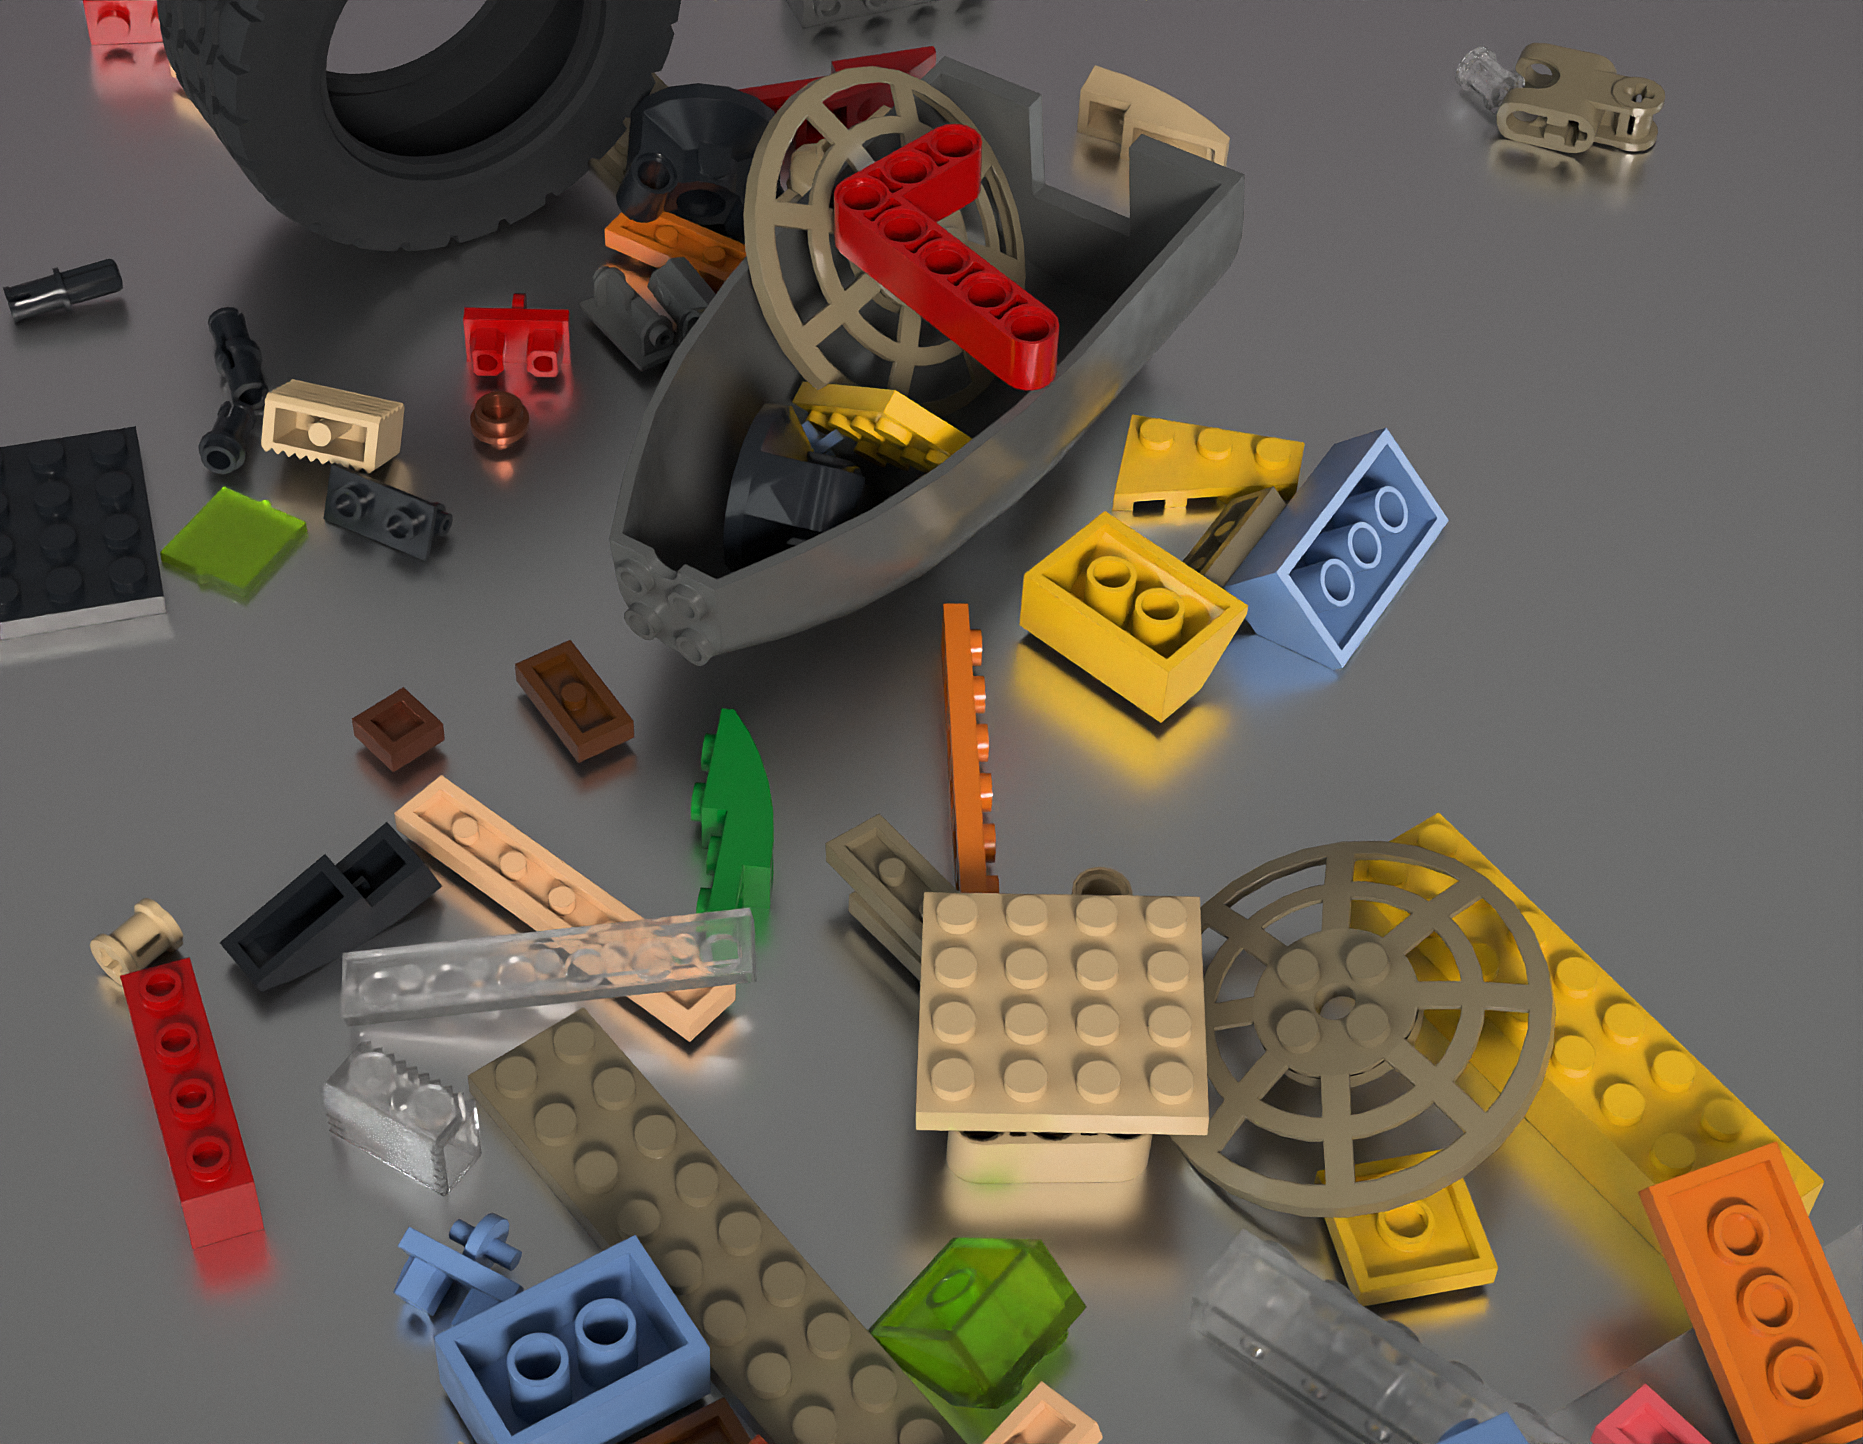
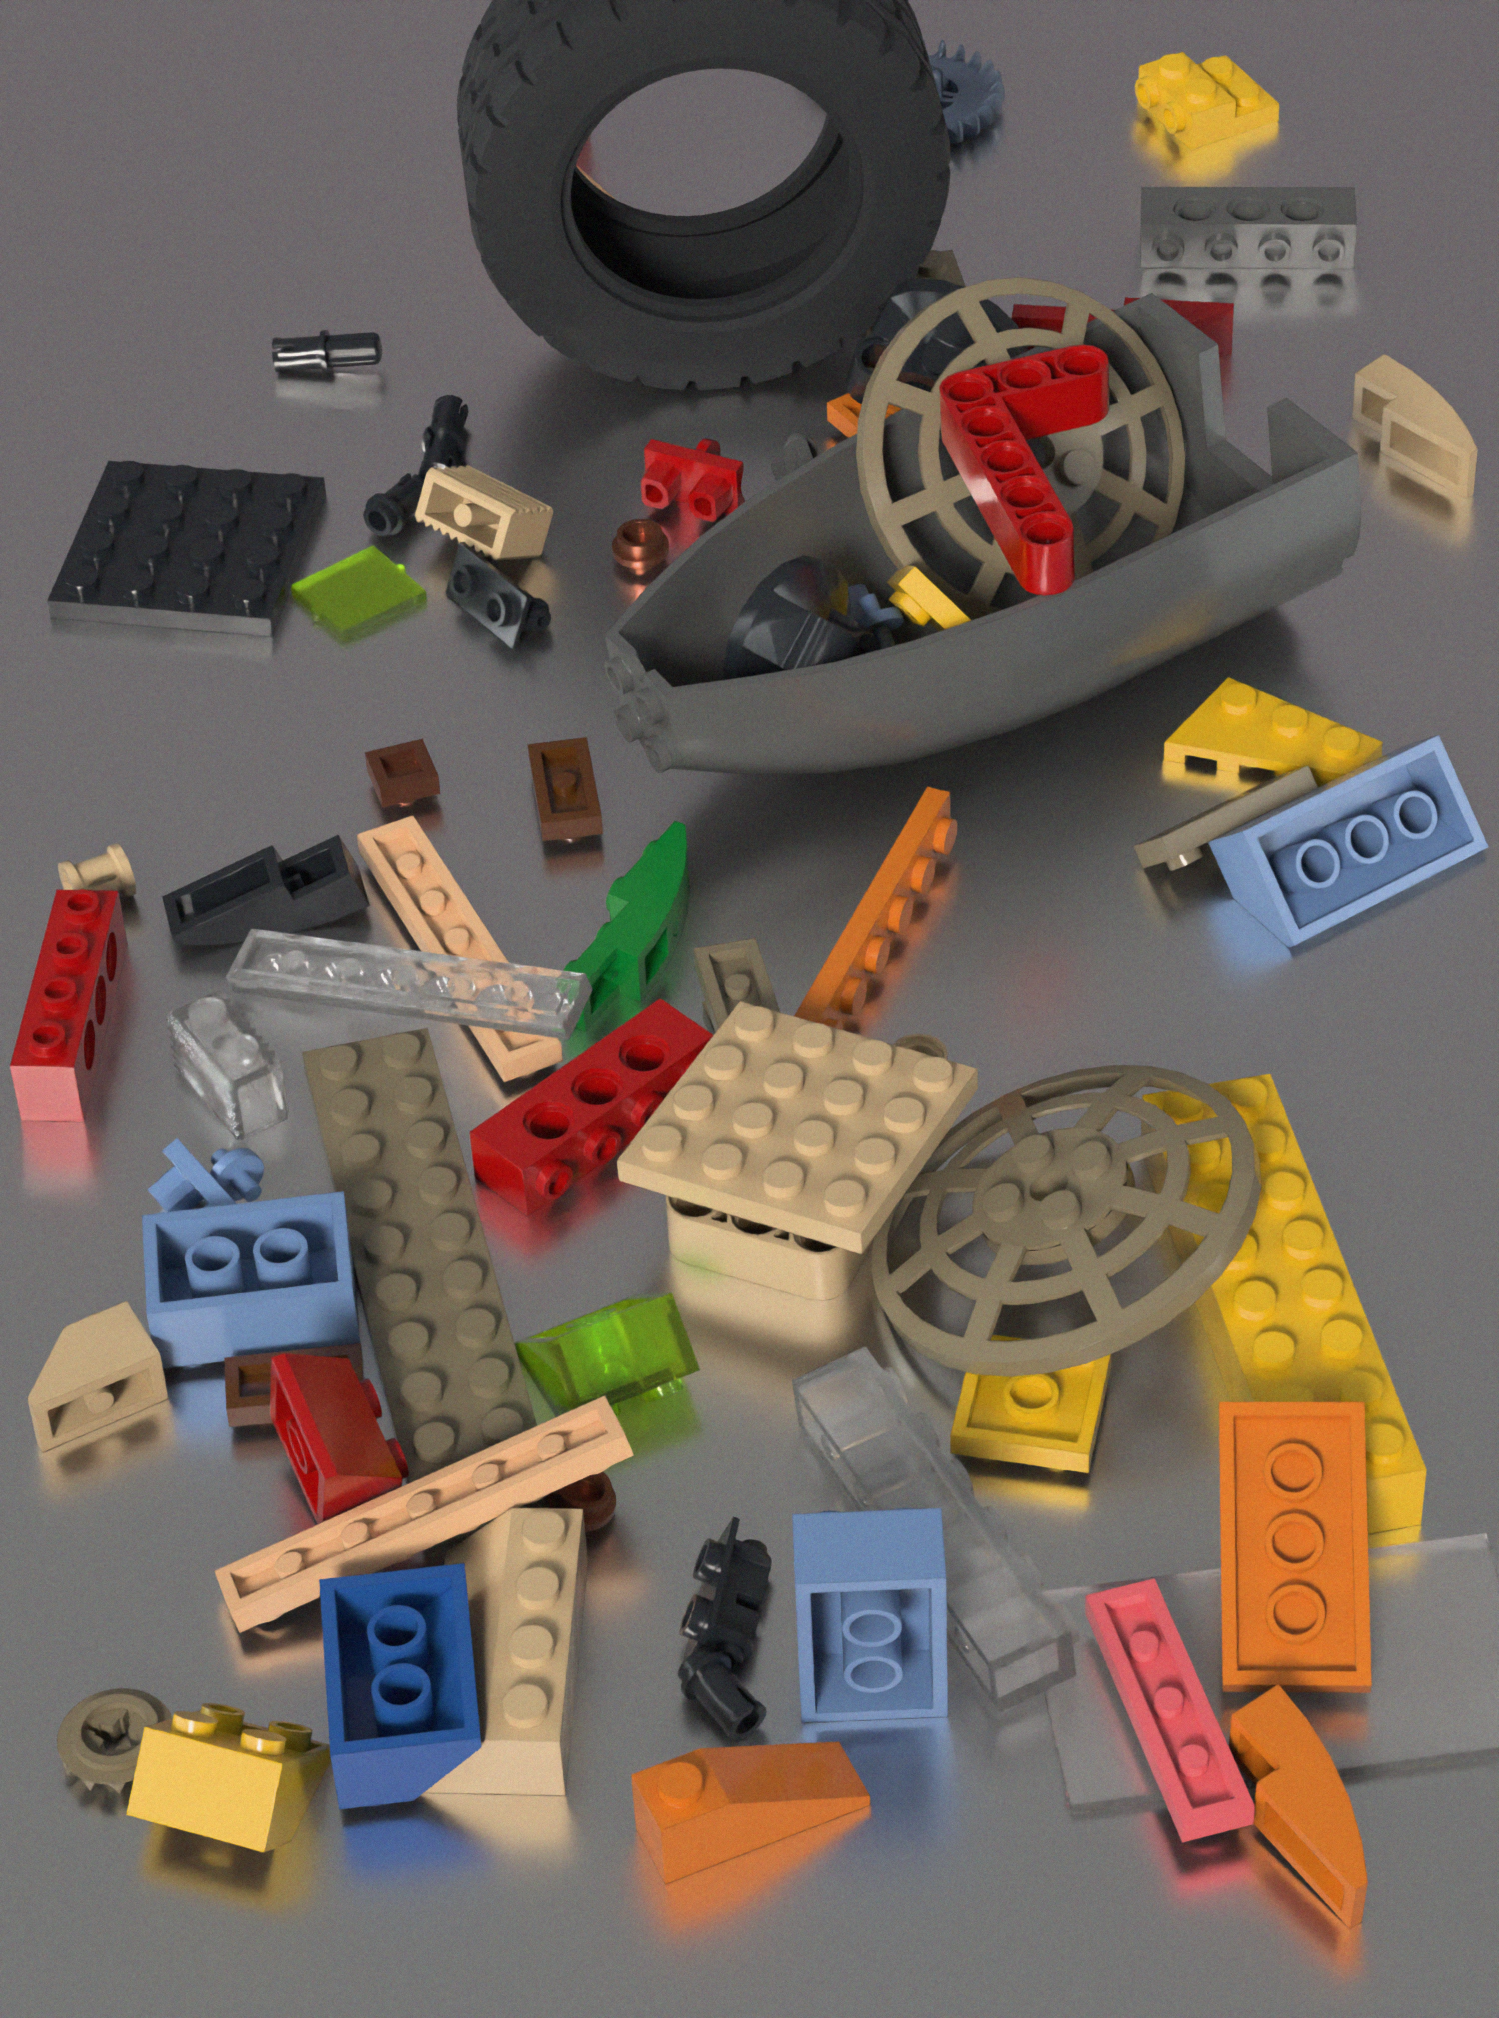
camera: 30 degrees right, 5 degrees down
yellow slope [1019,511,1248,723] -> none
none -> red brick [470,998,713,1217]

